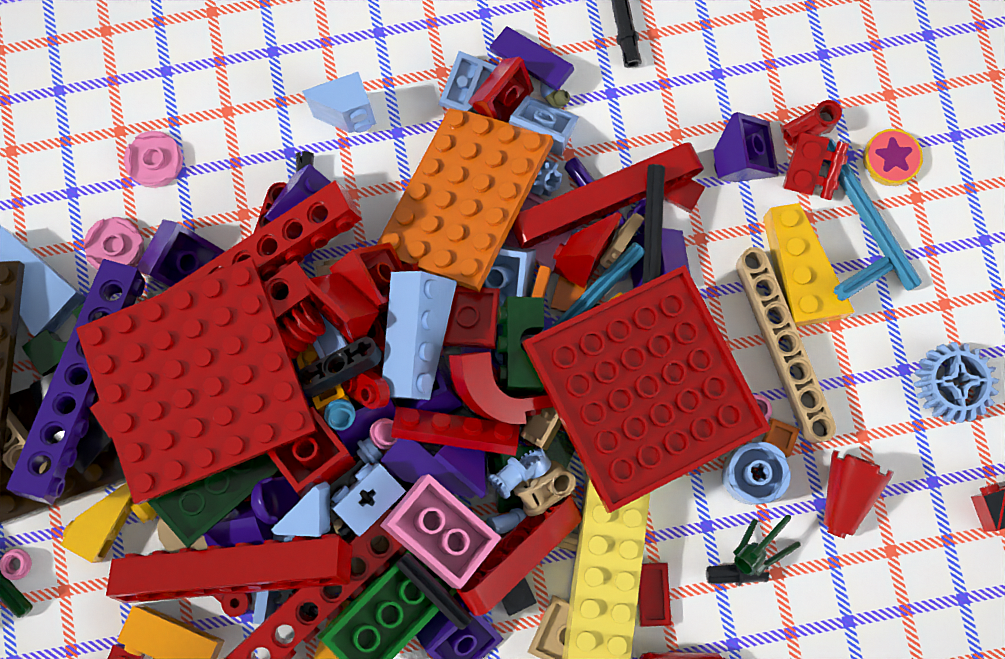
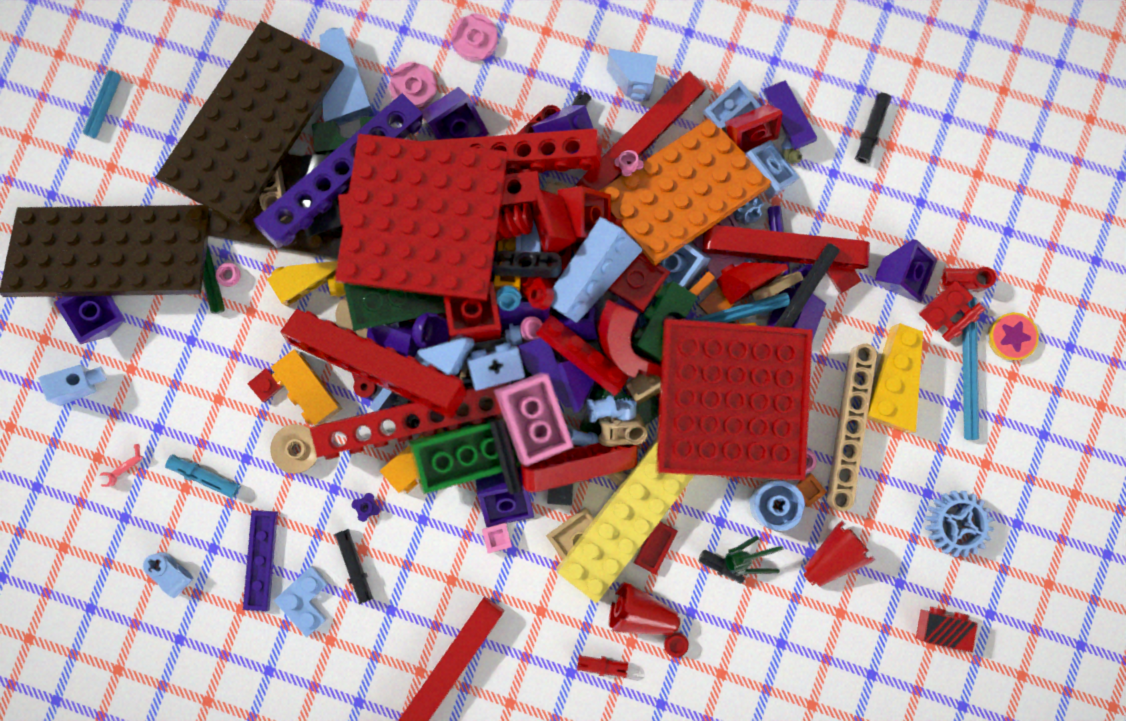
camera: 25 degrees right, 5 degrees up
dark azure axle [834,257,893,301] -> none
none -> red beam [576,71,707,191]
none -> bright pink plate [615,150,644,176]

